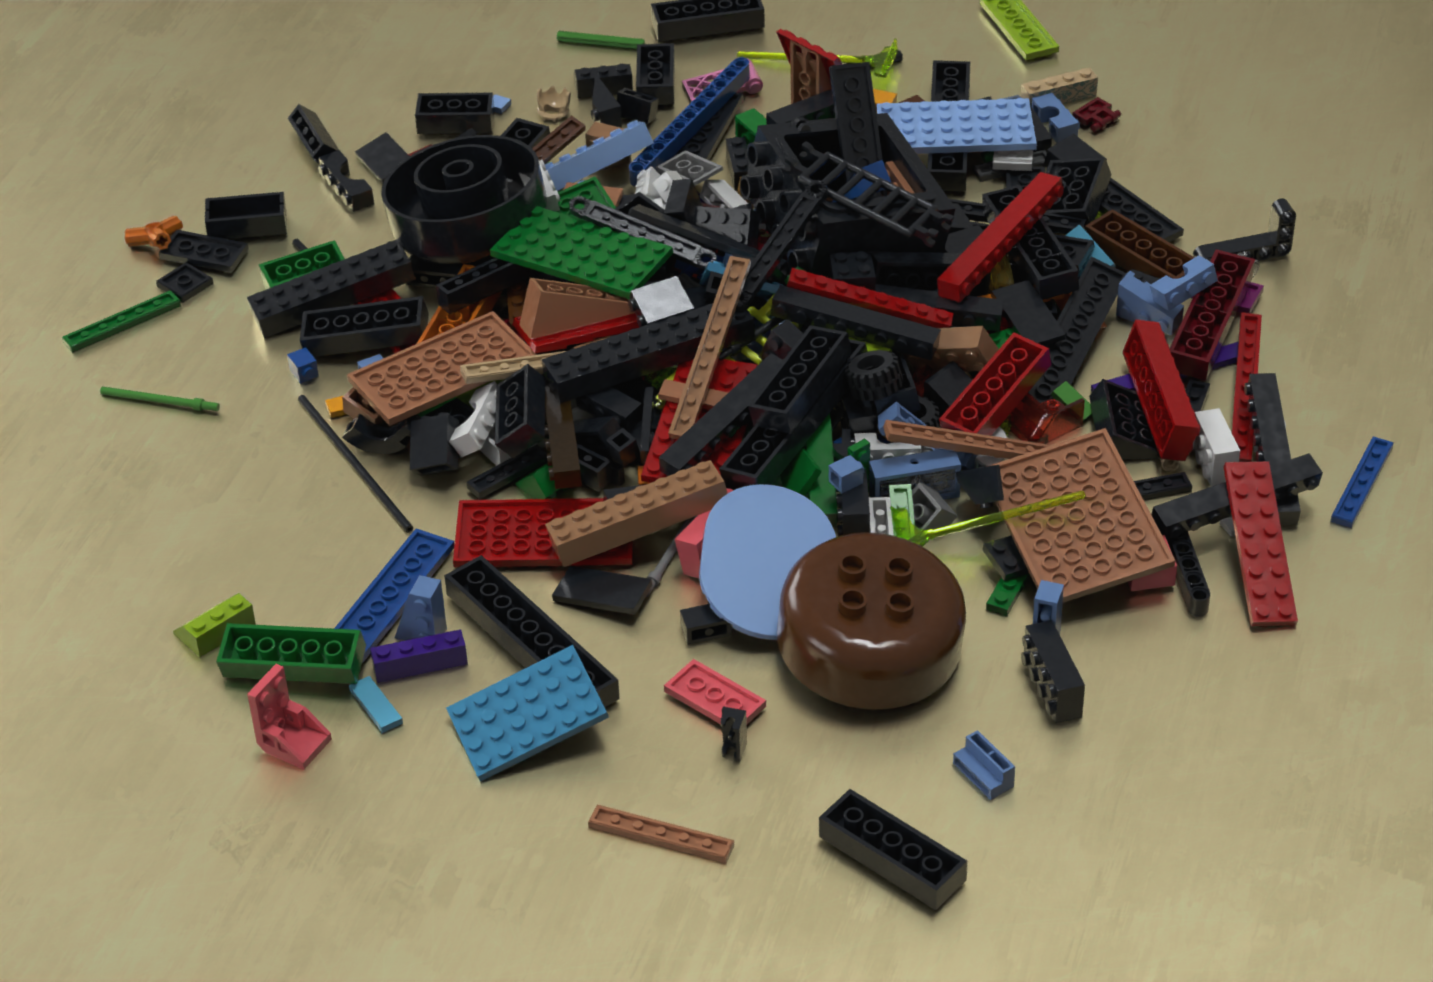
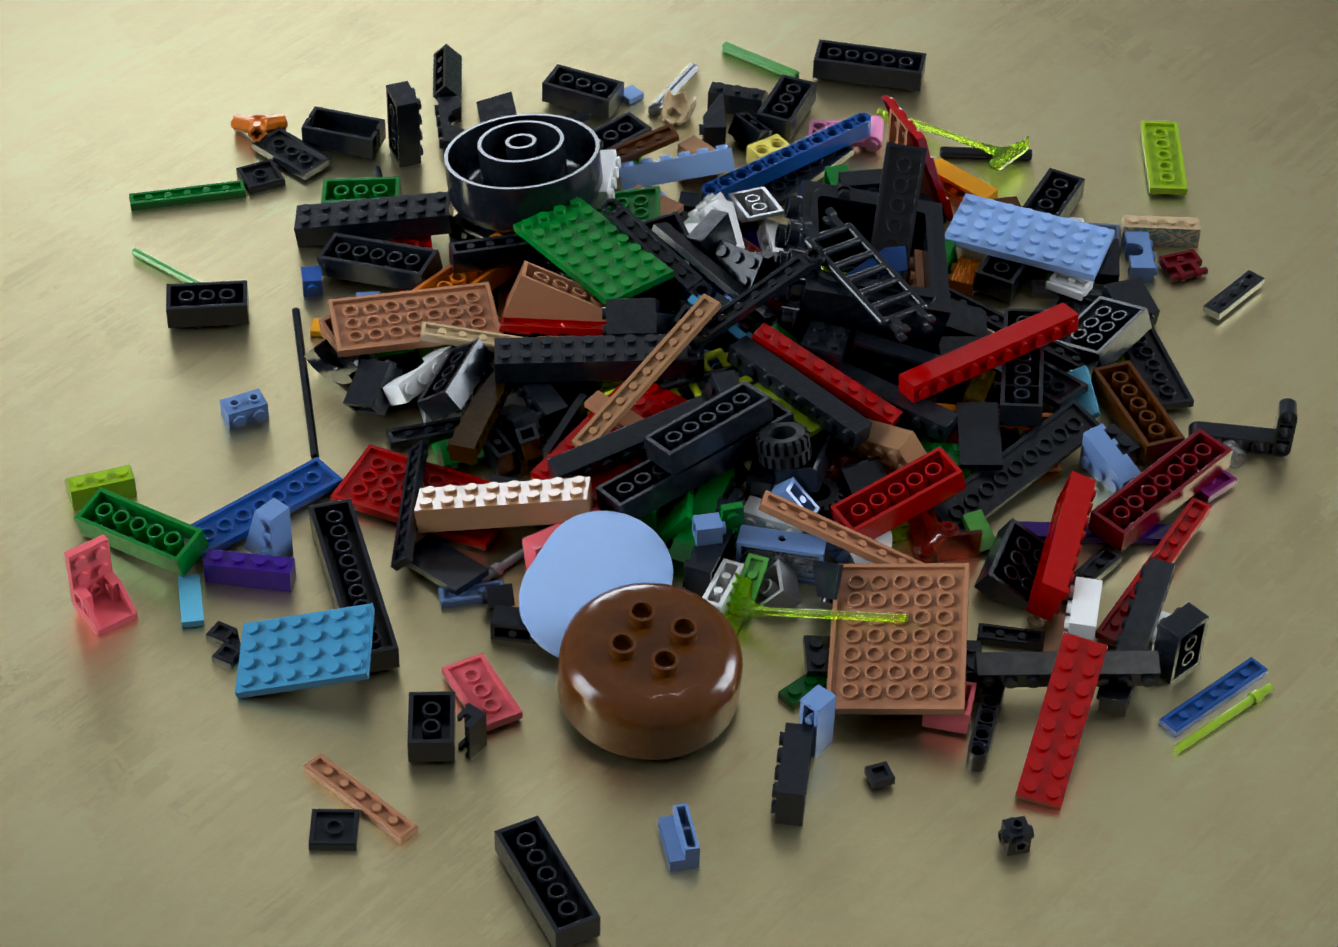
camera: 20 degrees right, 0 degrees up
medium blue arch [1150,255,1218,311] -> none
none -> black brick [166,280,249,328]
none -> black tile [206,621,241,670]
none -> medium blue brick [220,389,269,430]
none -> black tile [308,809,360,851]
none -> black brick [386,81,423,167]
none -> black plate [391,439,429,571]
none -> black brick [407,691,456,762]
none -> medium blue tile [438,580,504,609]
none -> black brick [481,583,515,609]
none -> axle [648,62,698,115]
none -> black panel [679,191,700,212]
none -> light yellow brick [746,134,790,163]
none -> black plate [864,761,895,789]
none -> black brick [998,816,1034,856]
none -> black brick [1153,602,1209,684]
none -> lime bar [1173,683,1274,754]
none -> black plate [1203,270,1265,320]

